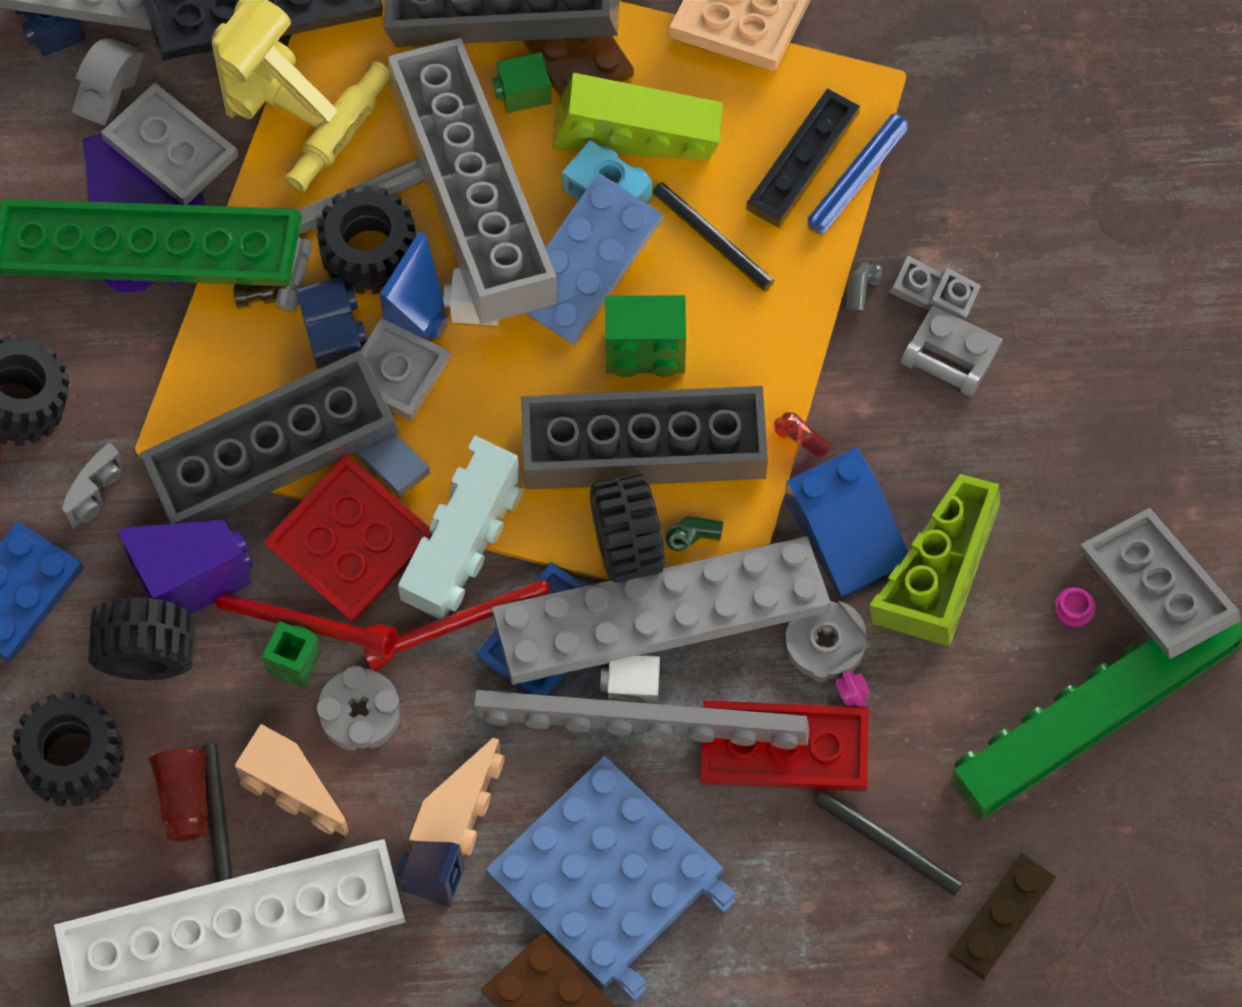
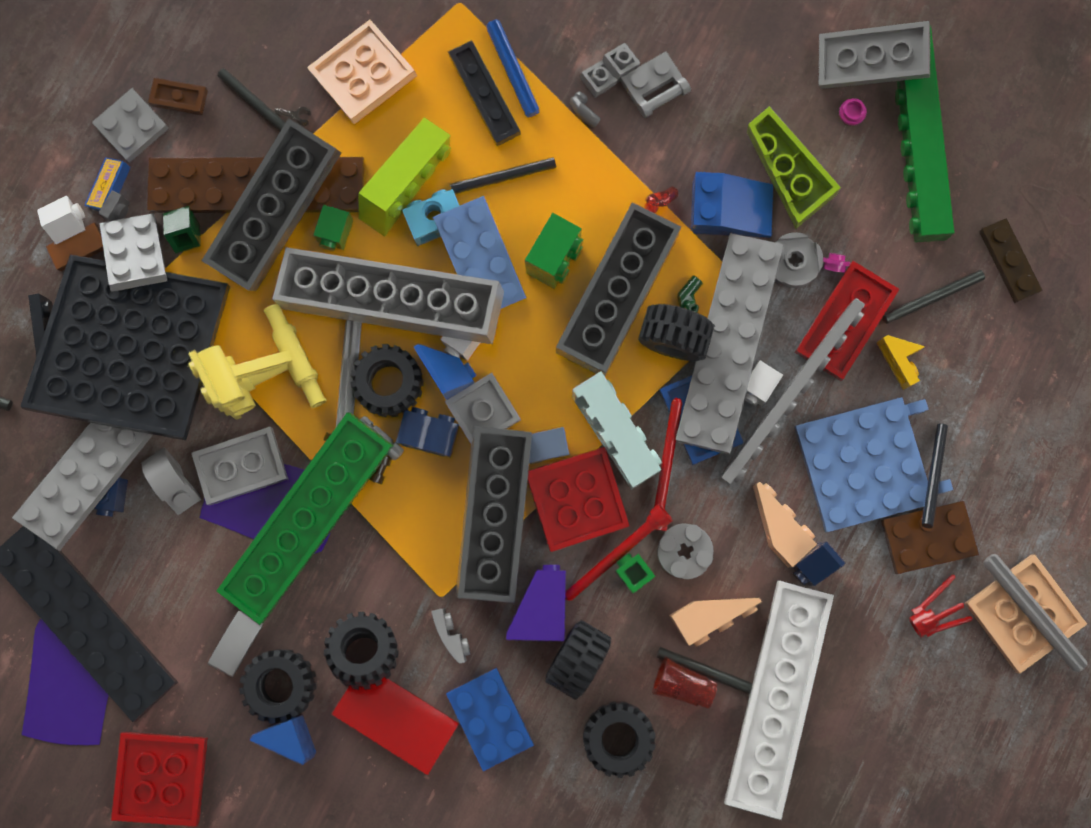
camera: 55 degrees left, 15 degrees up
none -> yellow slope [877,335,924,390]
none -> black bar [921,423,948,528]

